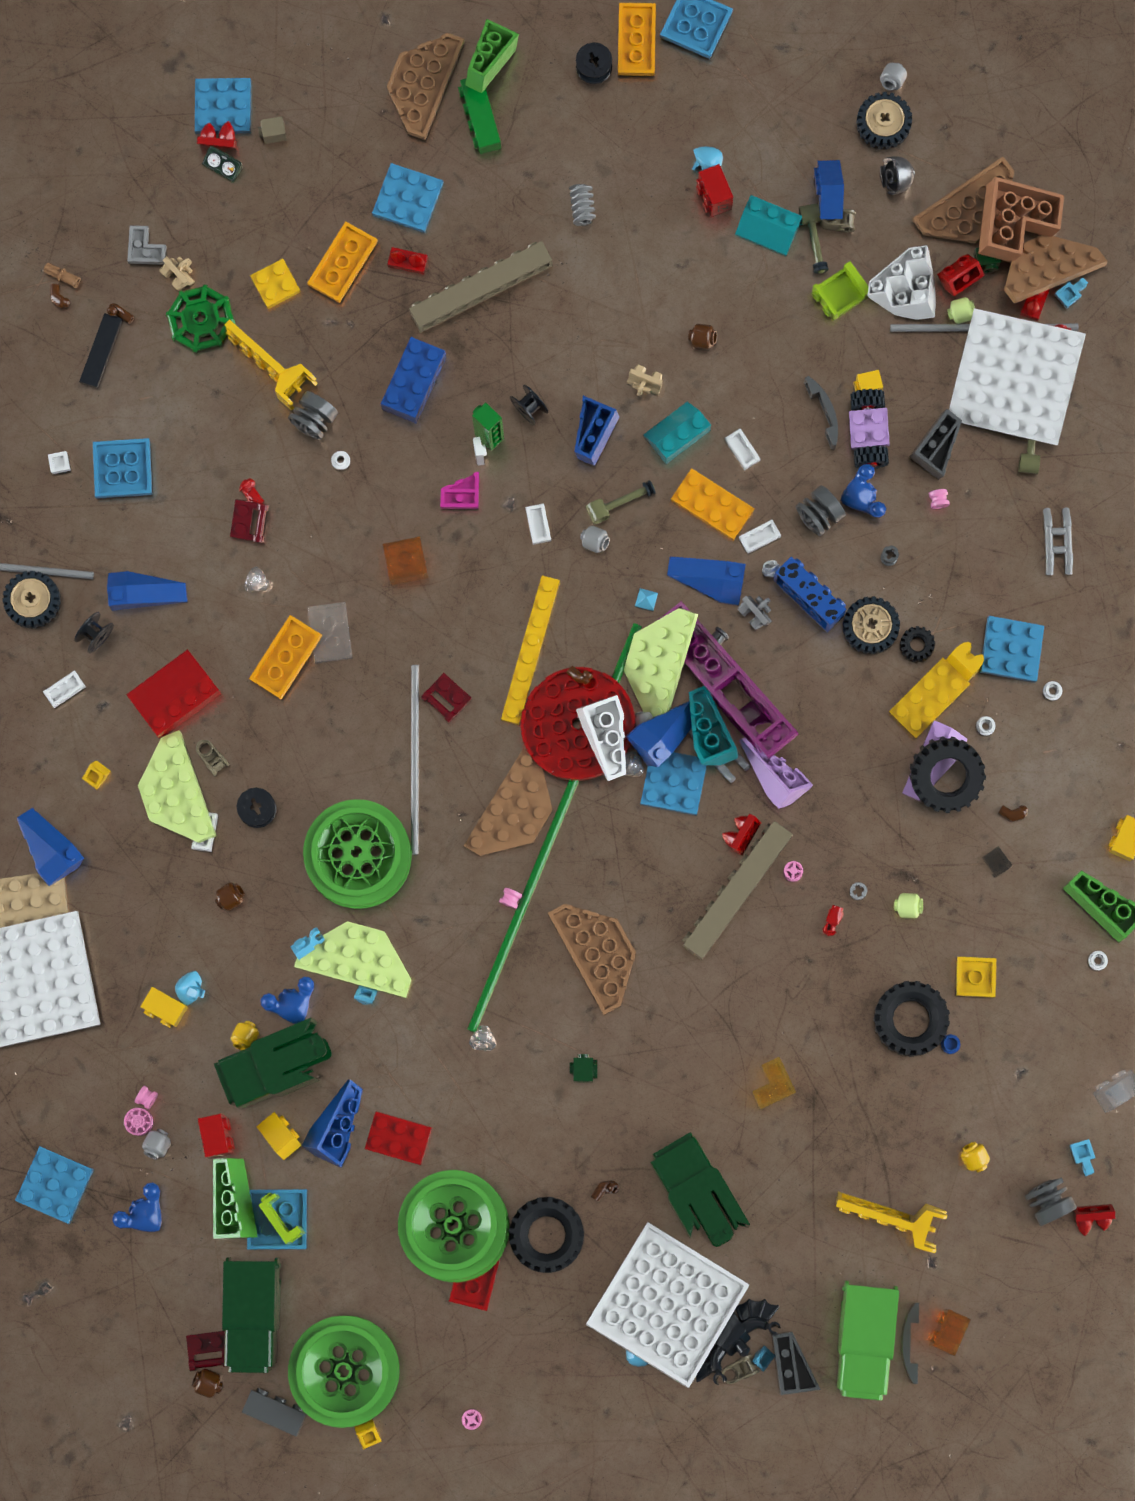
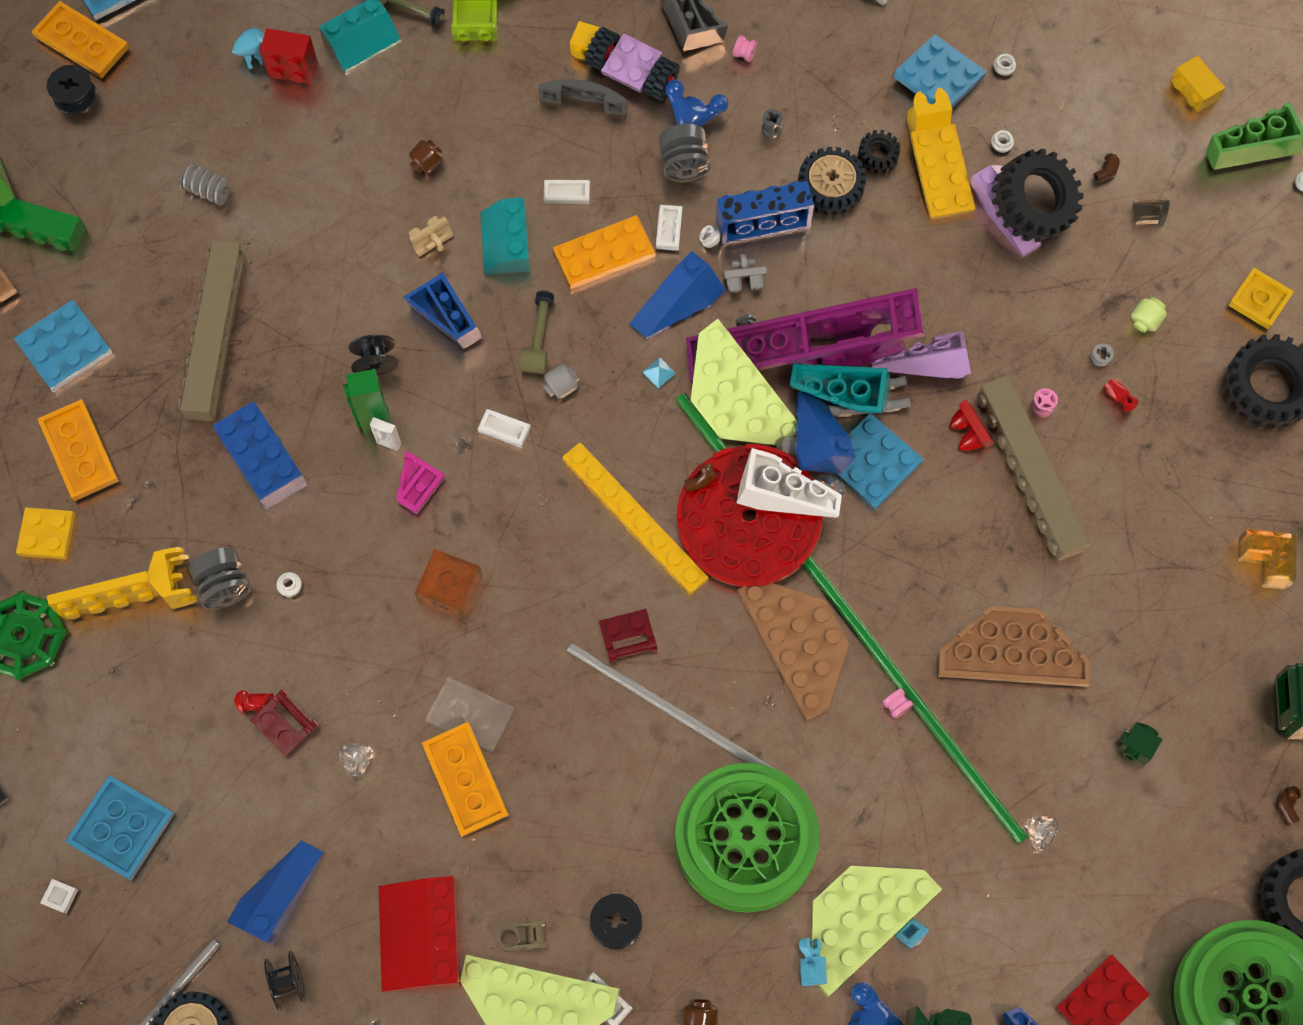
camera: 60 degrees left, 10 degrees down
red tile [387,247,428,275] -> none

